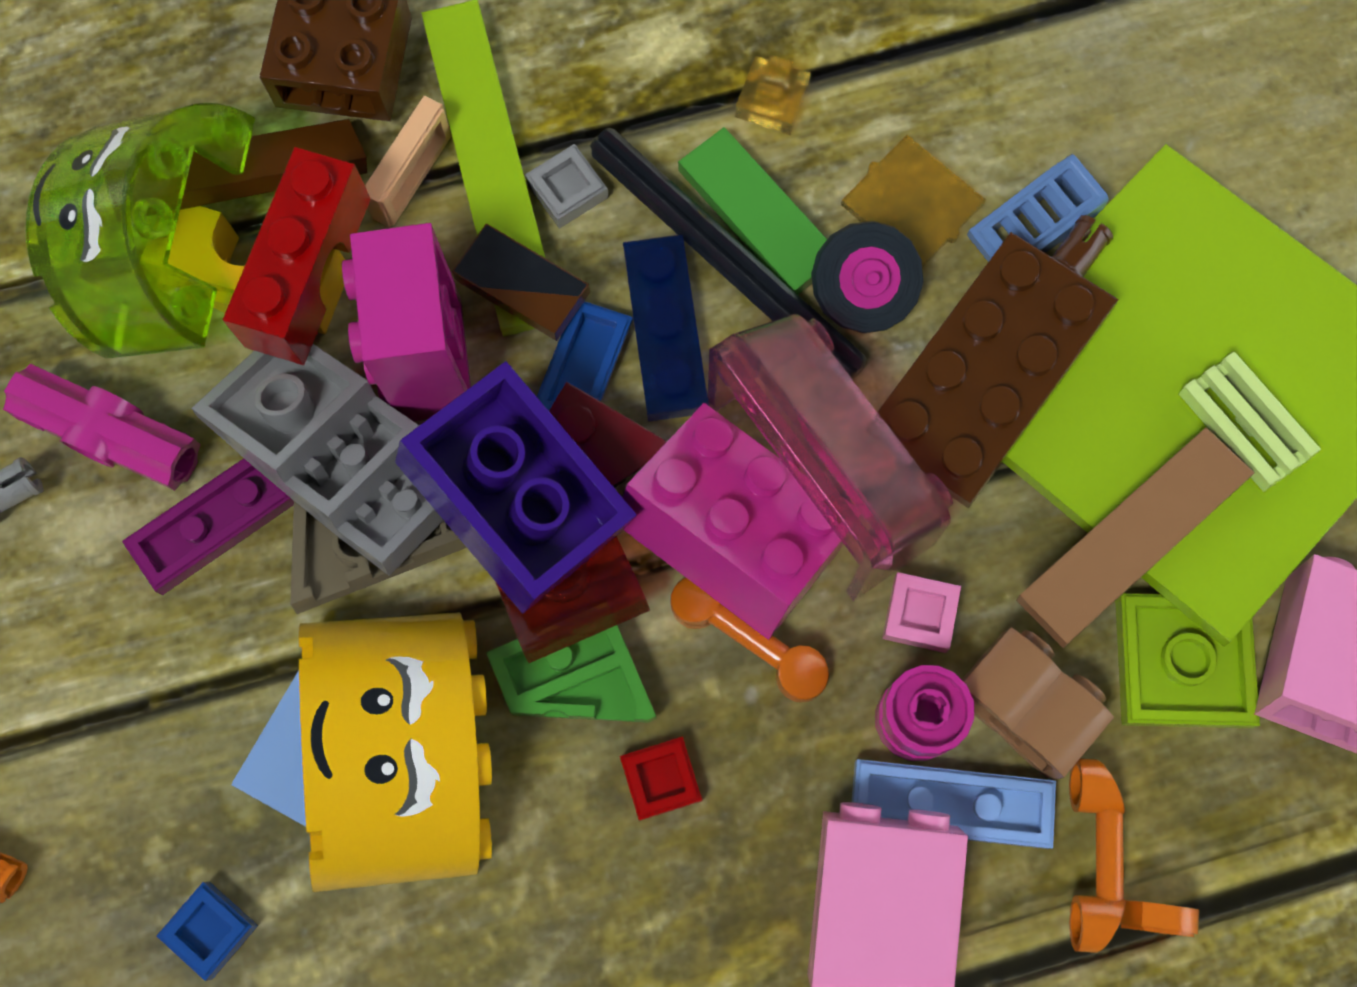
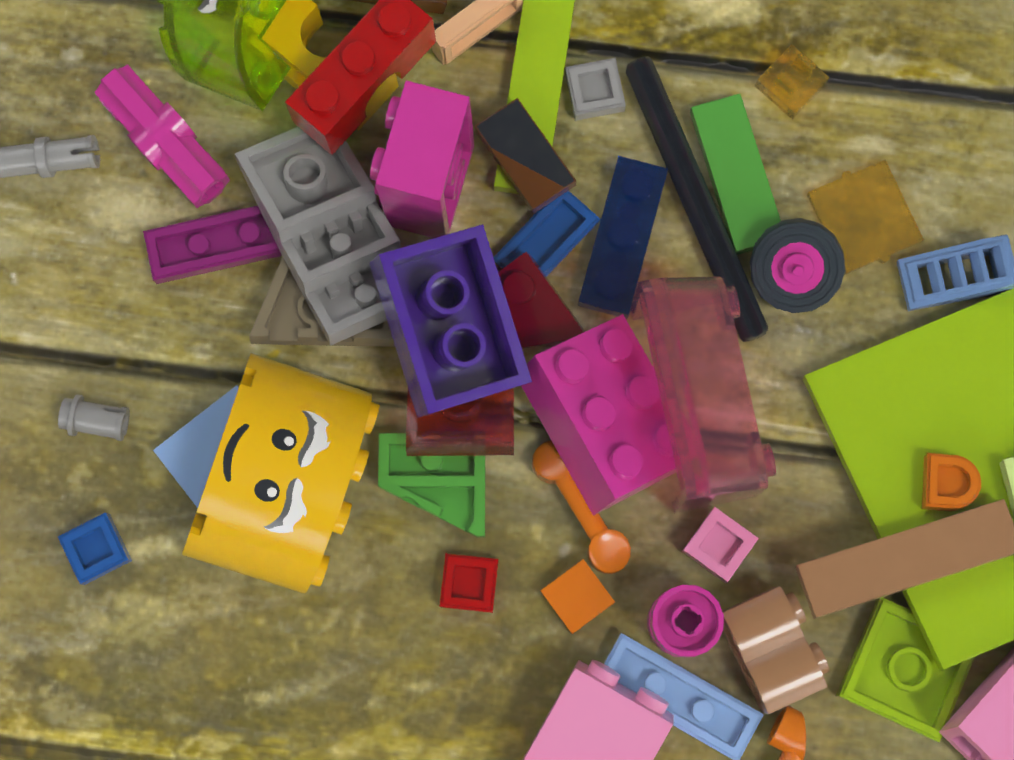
camera: 25 degrees right, 5 degrees up
reddish brown plate [862,215,1119,537] -> none
none -> light grey pin [58,394,130,441]
none -> orange tile [540,559,615,634]
none -> orange tile [922,453,981,512]

